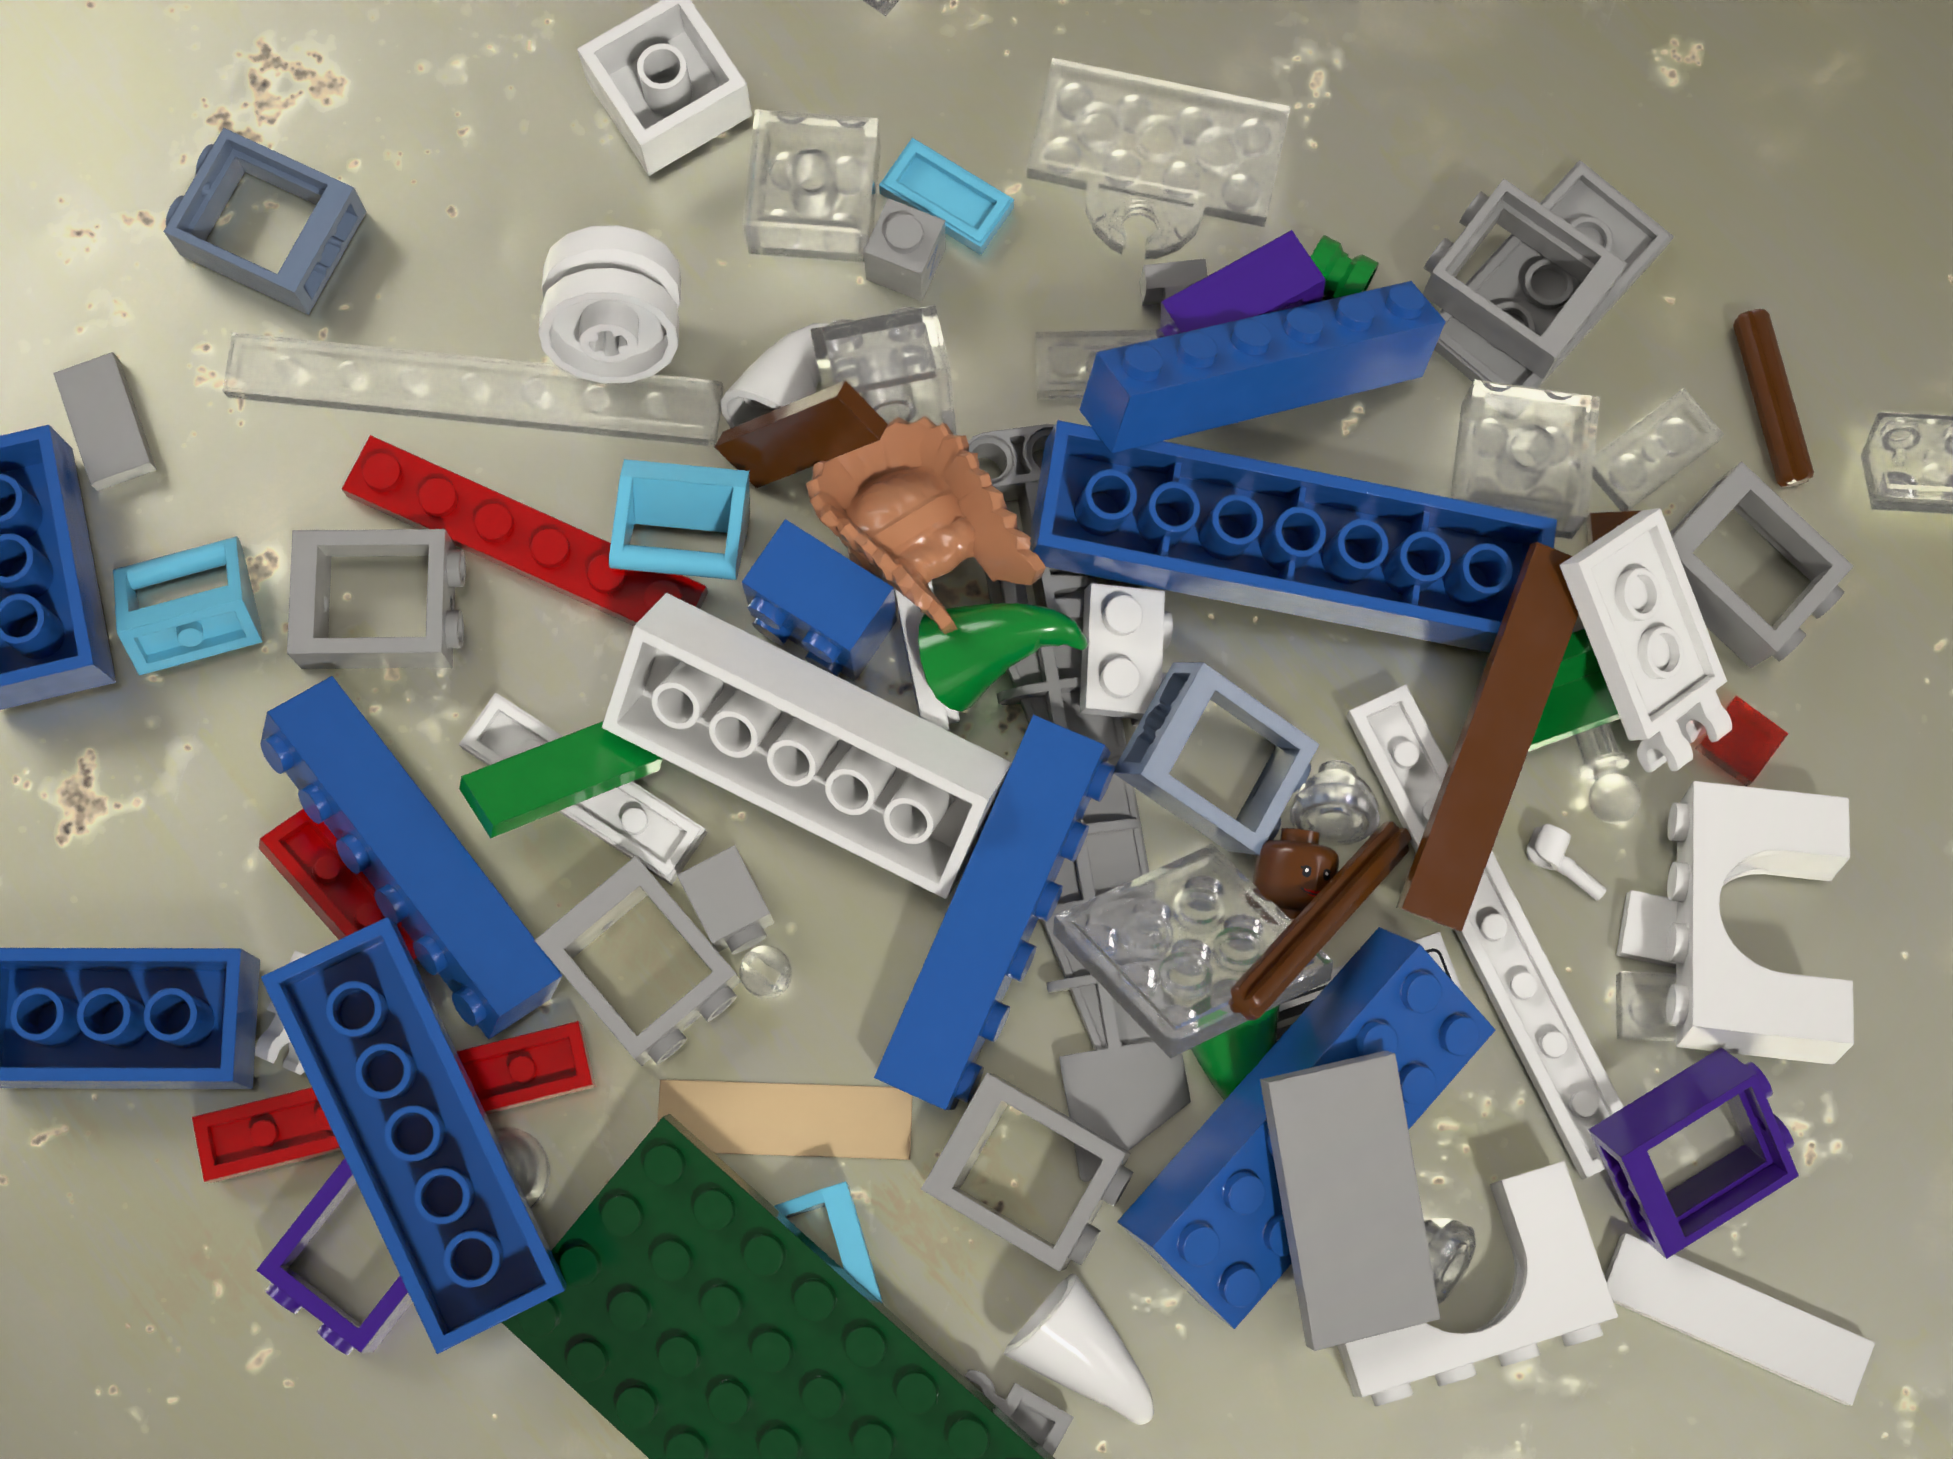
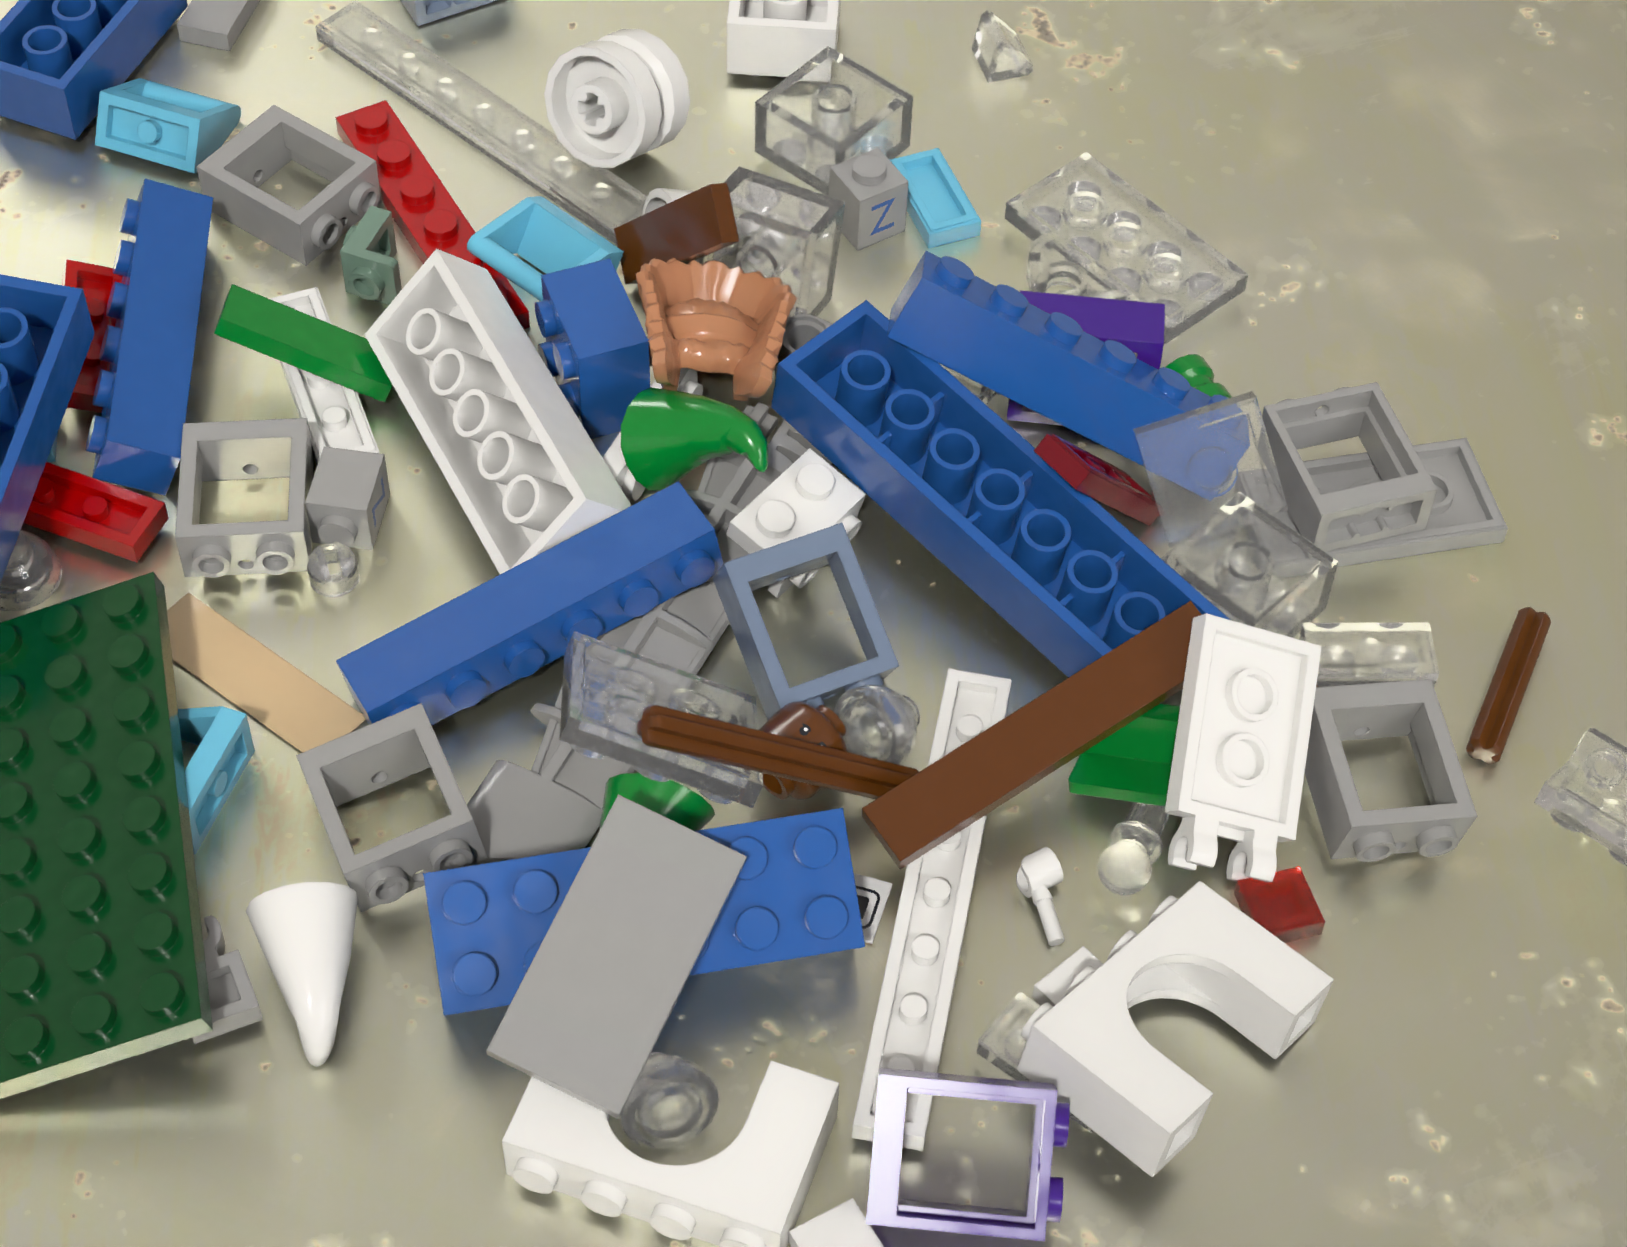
camera: 35 degrees right, 25 degrees down
none -> sand green bracket [340,206,402,305]
none -> dark red tile [1034,433,1163,526]
none -> clear tile [1133,391,1288,548]

